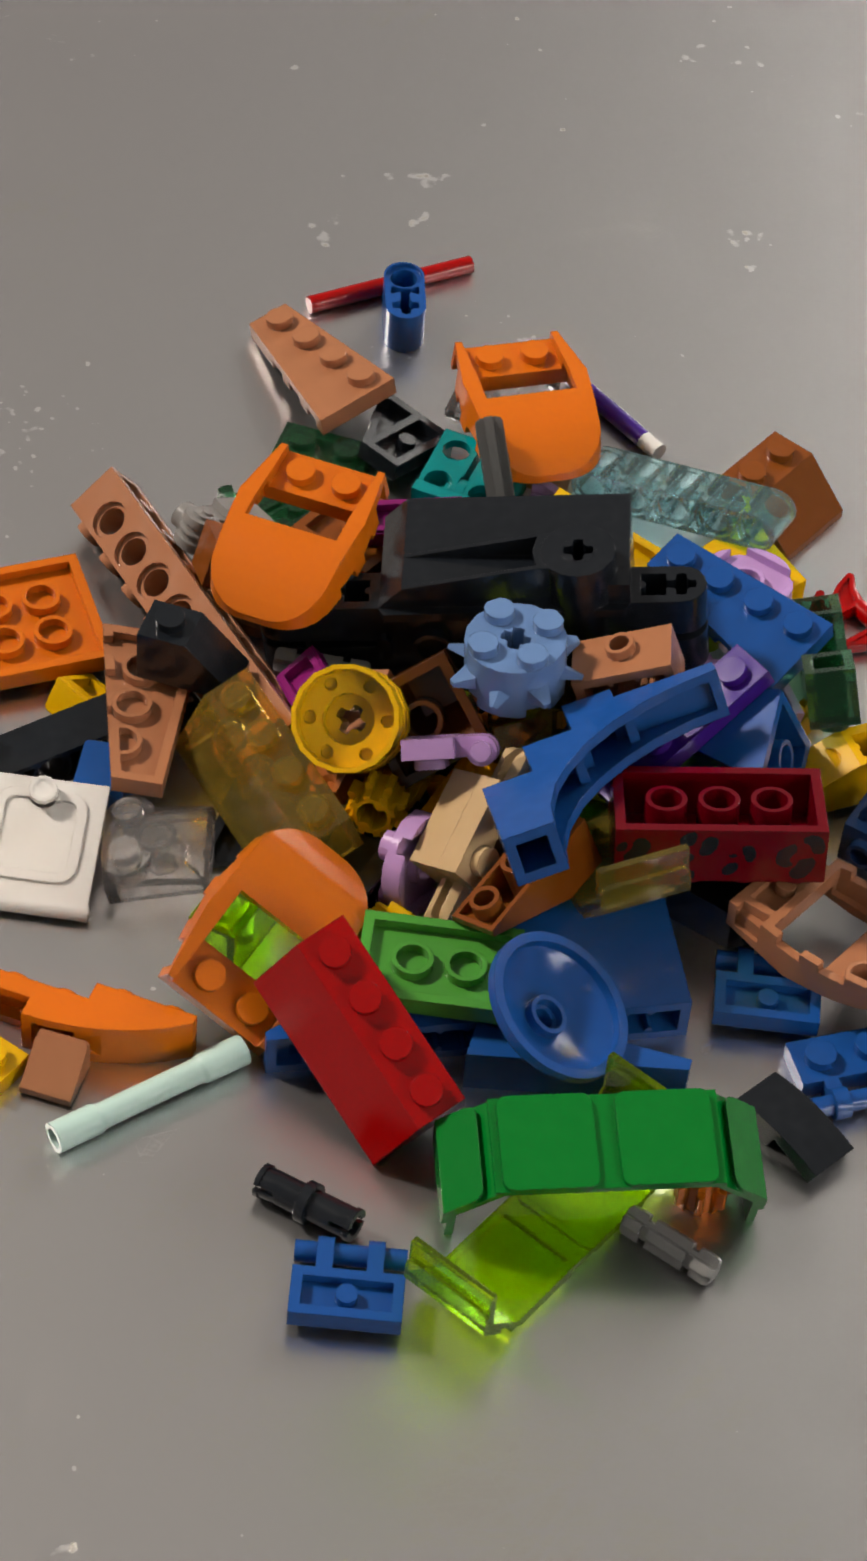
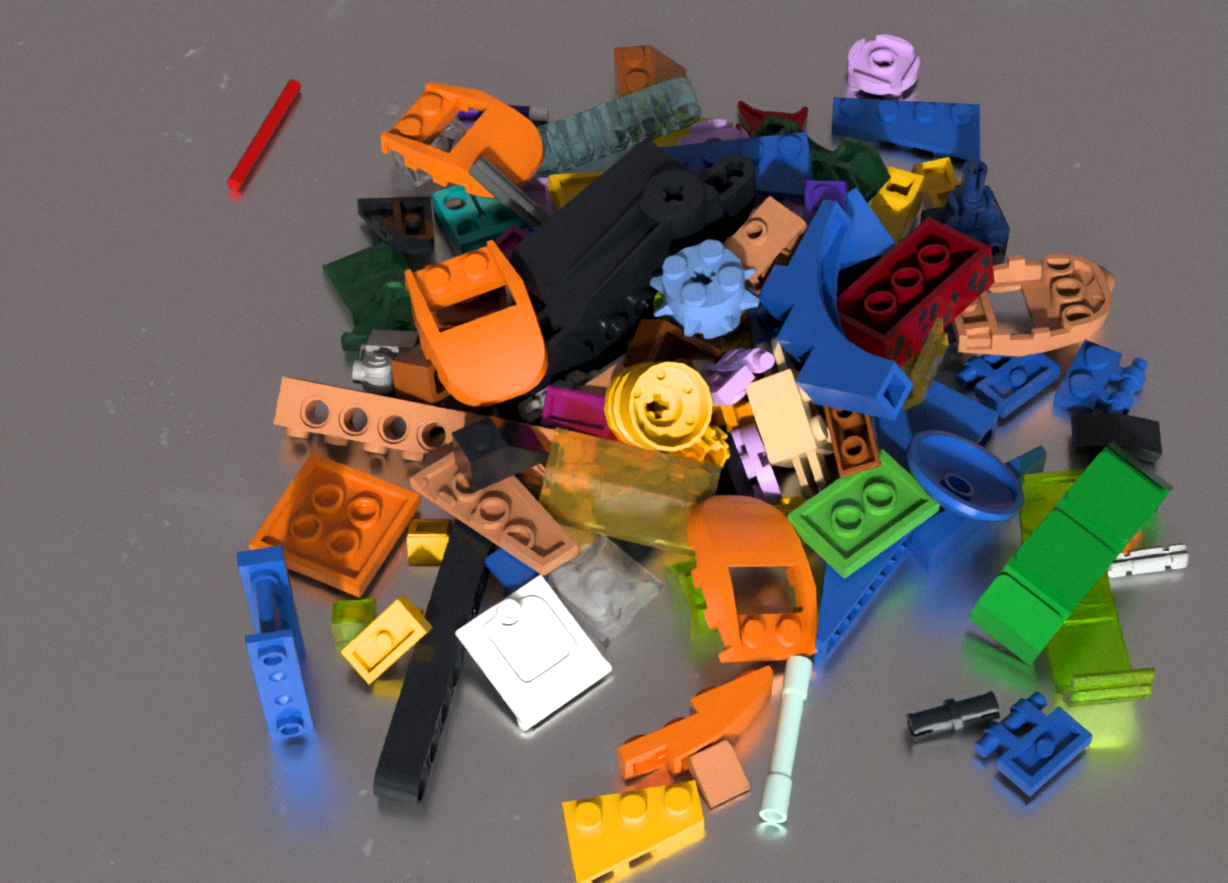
camera: 40 degrees left, 5 degrees up
nougat wing [249,304,397,435] -> none
red slope [253,915,466,1166] -> none
blue beam [381,262,426,353] -> none

